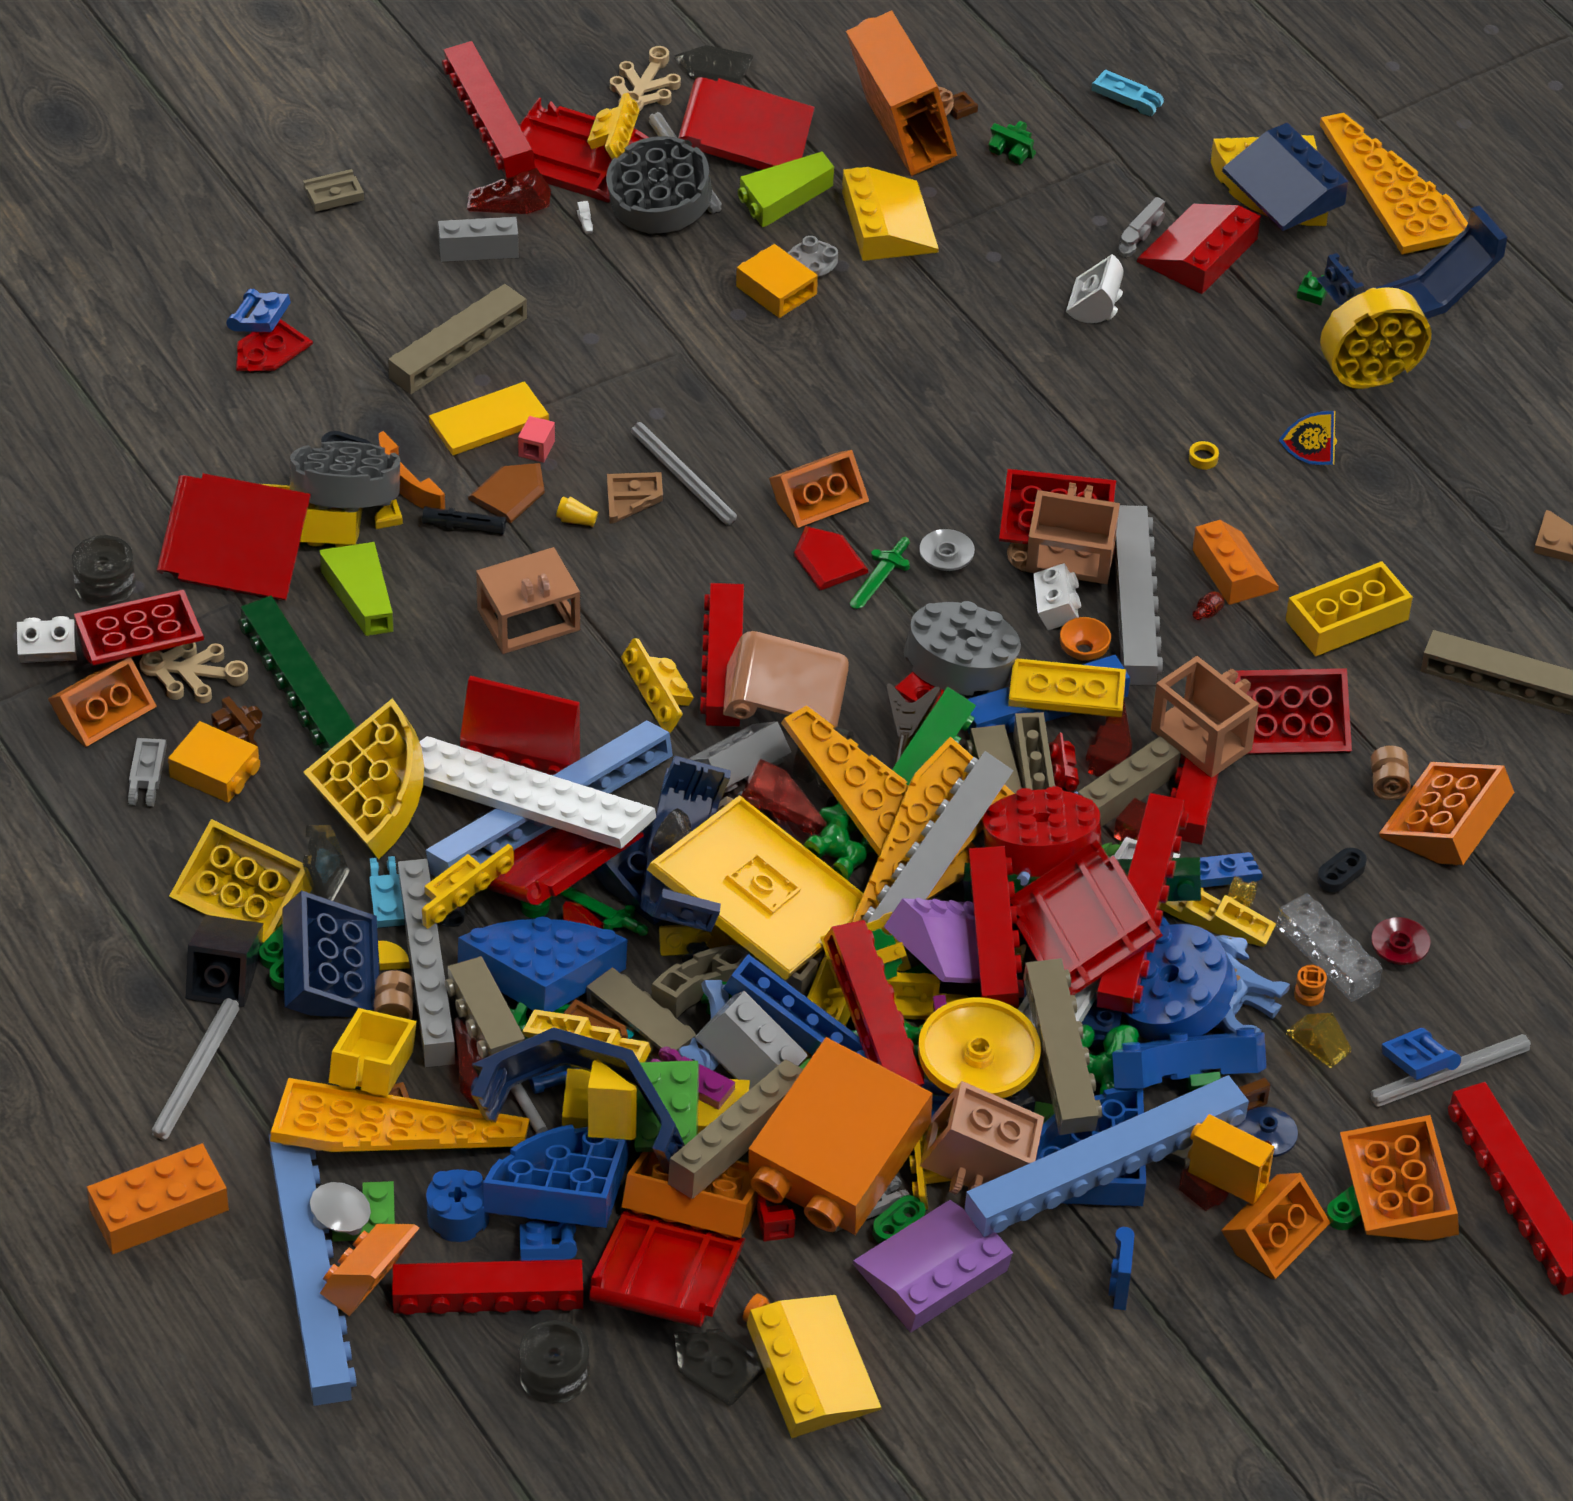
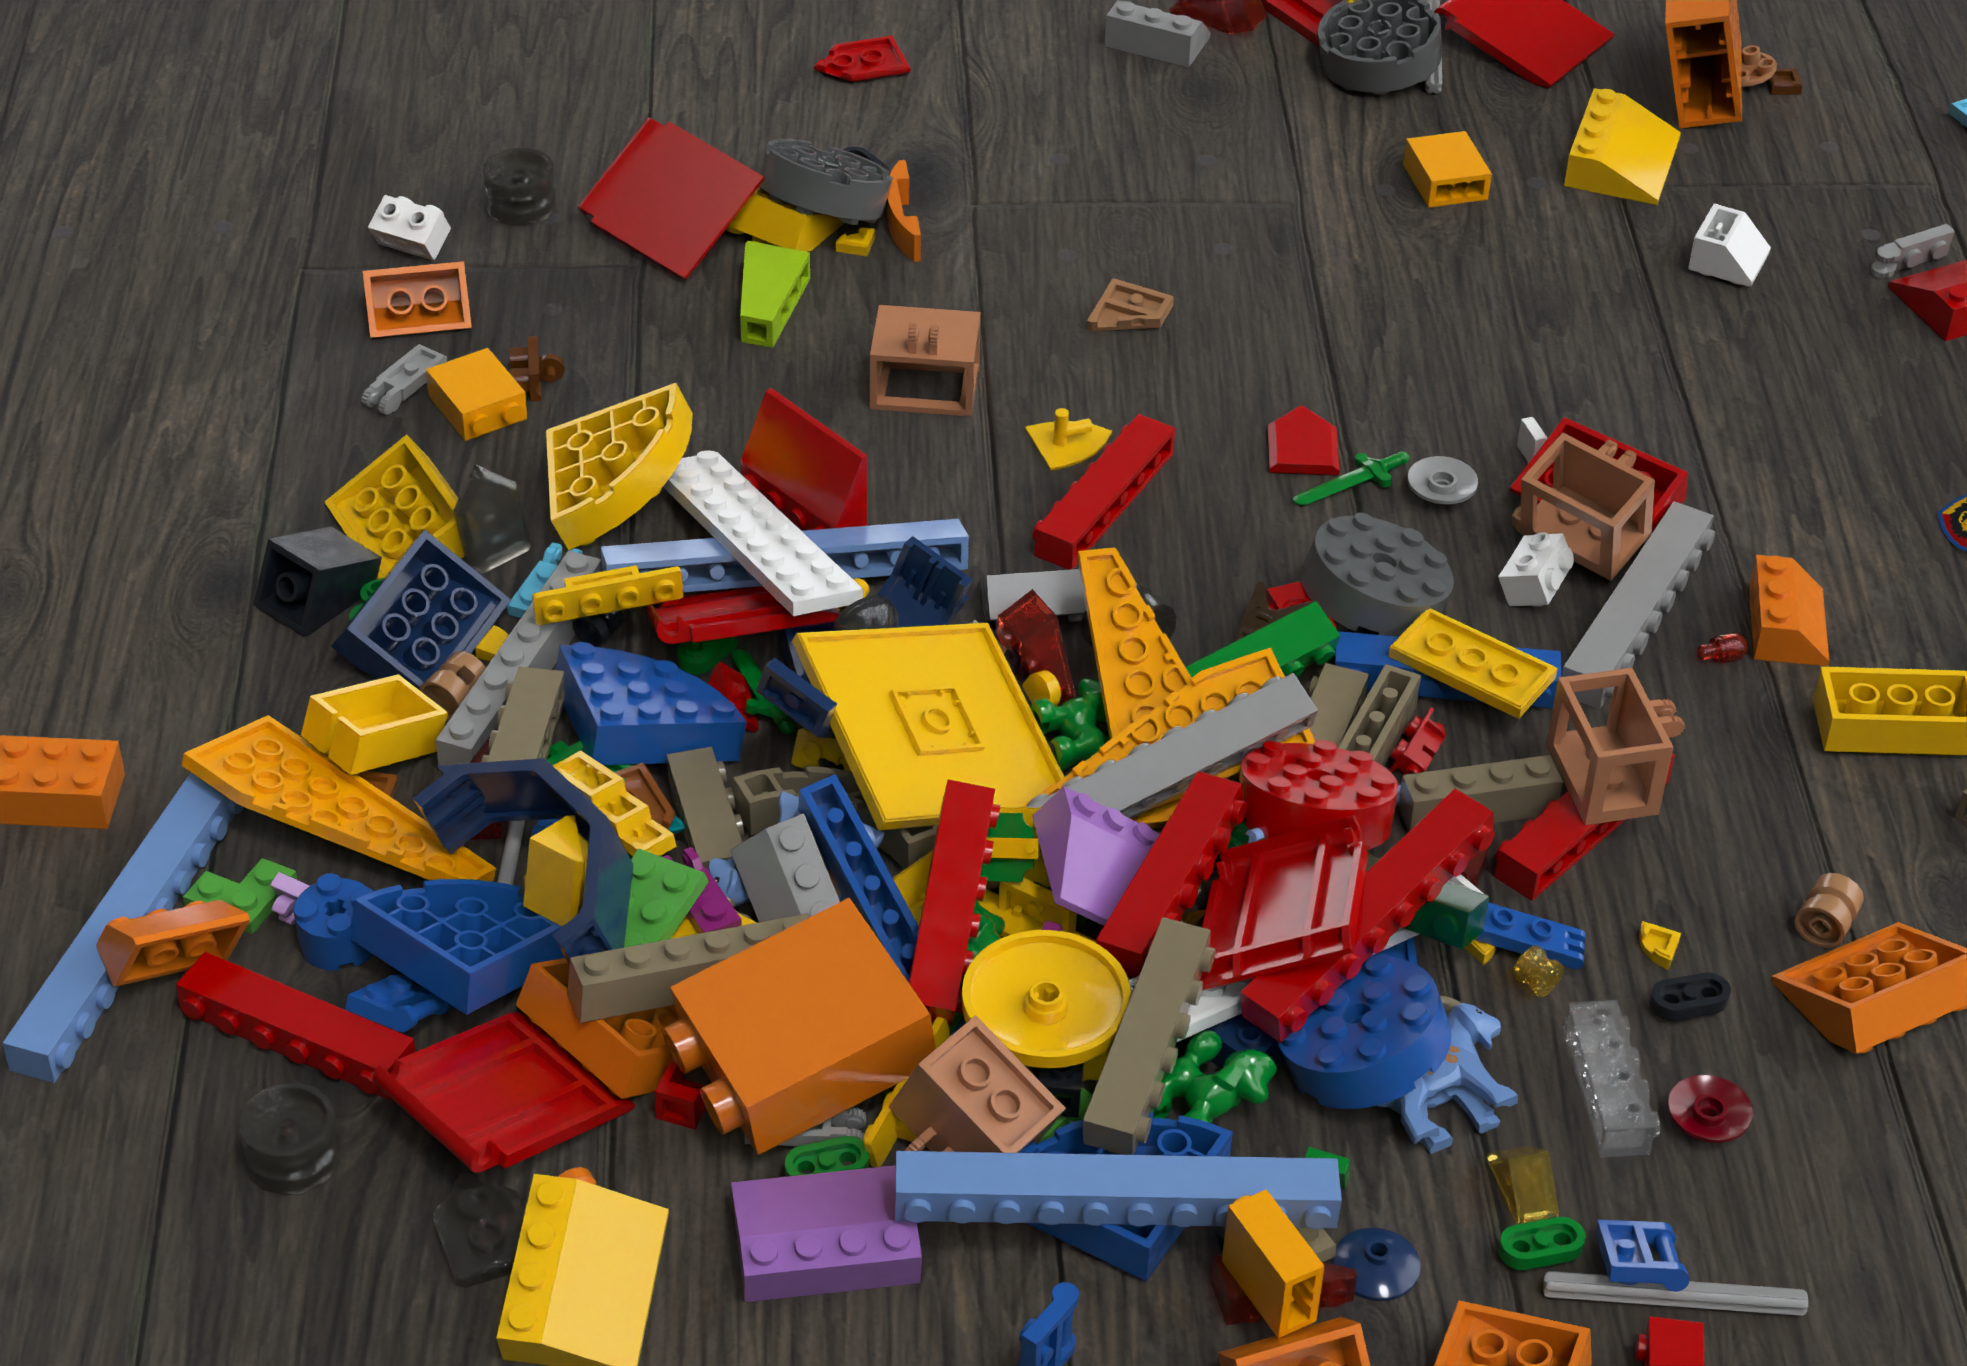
camera: 30 degrees right, 5 degrees down
red slope [74,590,204,665] -> none
tan plant [140,642,248,703] -> none
light grey axle [152,998,239,1141] -> none
blue plate [226,289,291,332] -> none
dark green brick [238,596,357,756] -> none
light grey dish [310,1182,371,1235] -> none
dark tan brick [388,284,527,394] -> none
black pin [422,506,507,534] -> none
yellow tile [429,381,549,455] -> none
dark orange tile [468,463,545,523] -> none
coral brick [518,416,555,463] -> none
yellow cone [556,496,598,527] -> none
white piece [577,201,593,234] -> none
yellow bracket [621,638,694,734] -> none
light grey axle [631,422,737,526] -> none
nougat windscreen [723,631,849,731] -> none
lime slope [738,151,834,227] -> none
orange slope [769,450,869,528] -> none
light grey dish [788,236,838,276] -> none
green hips [988,121,1036,165] -> none
orange piece [1060,617,1111,661] -> none
white brick [1066,254,1123,323] -> none
clear red slope [1086,699,1132,777] -> none
blue brick [1112,1027,1267,1088] -> none
yellow slope [1160,890,1276,947] -> none
yellow piece [1189,441,1219,470] -> none
red slope [1233,668,1352,754] -> none
reddish brown tile [1239,1078,1270,1111] -> none
orange wheel [1294,965,1327,1007] -> none
none -> lavender tile [270,872,310,926]
none -> yellow tile [1022,670,1061,706]
none -> yellow shield [1025,408,1112,471]
none -> green plate [1499,1217,1586,1270]
none -> white tile [1517,417,1547,463]
none -> yellow tile [1639,921,1681,970]
none -> white slope [1688,204,1771,287]

